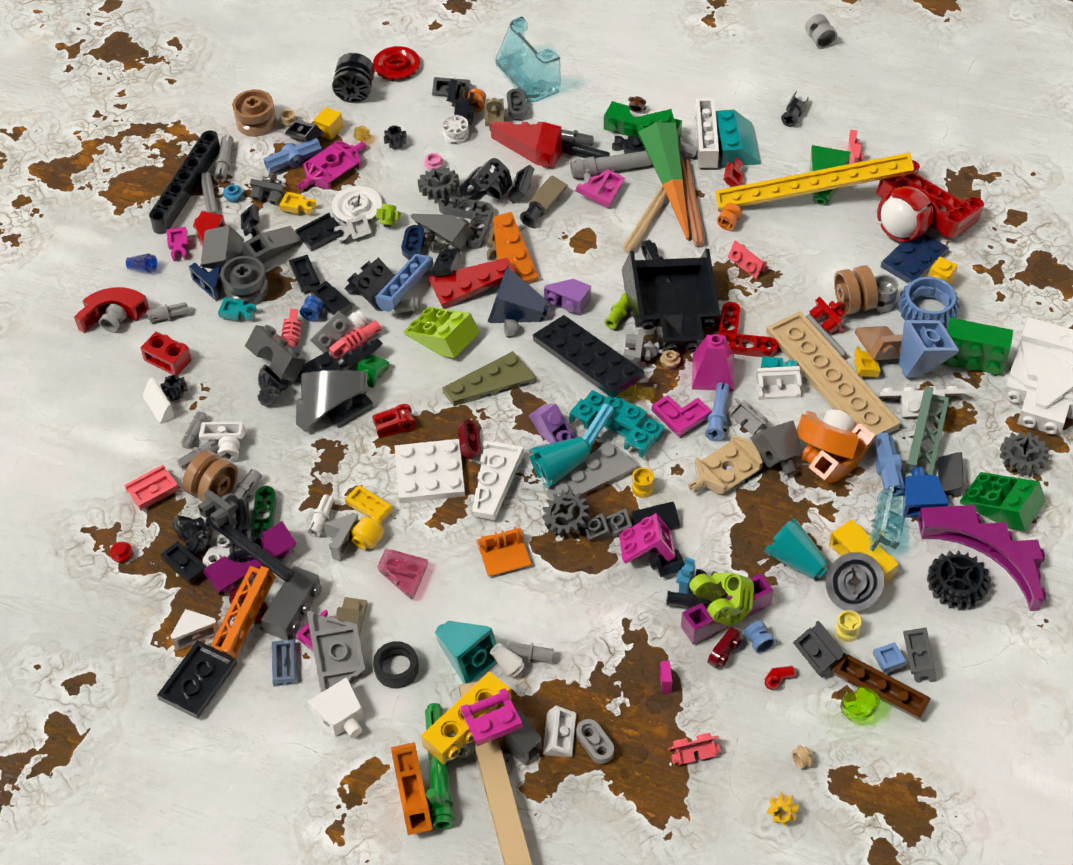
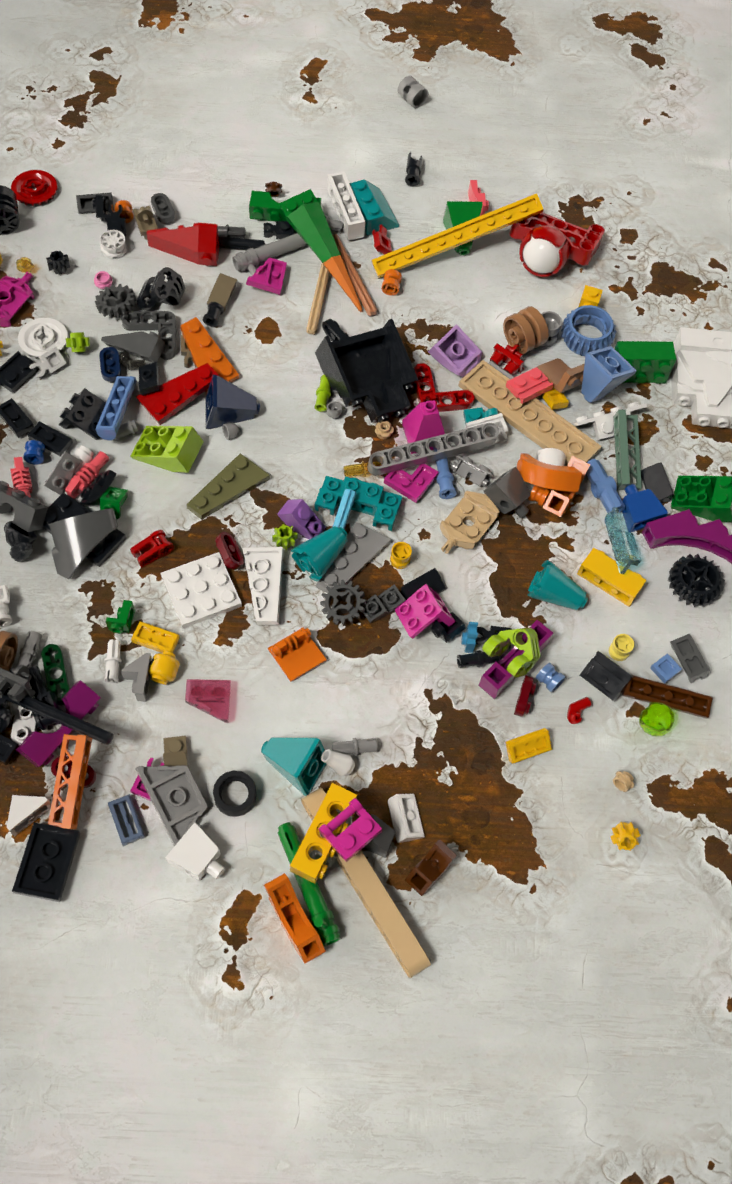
camera: 25 degrees left, 10 degrees up
dark grey brick [261,566,322,640] -> none
clear light blue windscreen [495,16,561,102] -> none
black plate [508,165,535,203] -> none
black plate [532,315,645,398] -> none
medium lavender slope [544,279,591,315] -> none
light grey plate [576,719,614,764] -> none
light grey hips [623,329,658,367] -> none
dark pink tile [660,661,672,694] -> none
coral hinge [668,733,721,765] -> none
coral hinge [728,240,768,279] -> none
gear [826,552,886,612] -> none
dark blue plate [880,233,949,284] -> none
dark grey gear [1000,431,1049,475] -> none
none -> green bracket [105,600,135,634]
none -> lime gear [272,524,298,551]
none -> light grey hinge [327,402,342,419]
none -> light grey beam [367,423,499,476]
none -> reddish brown brick [405,839,457,896]
none -> lavender slope [428,324,482,377]
none -> yellow plate [505,728,552,764]
none -> coral plate [506,367,553,404]

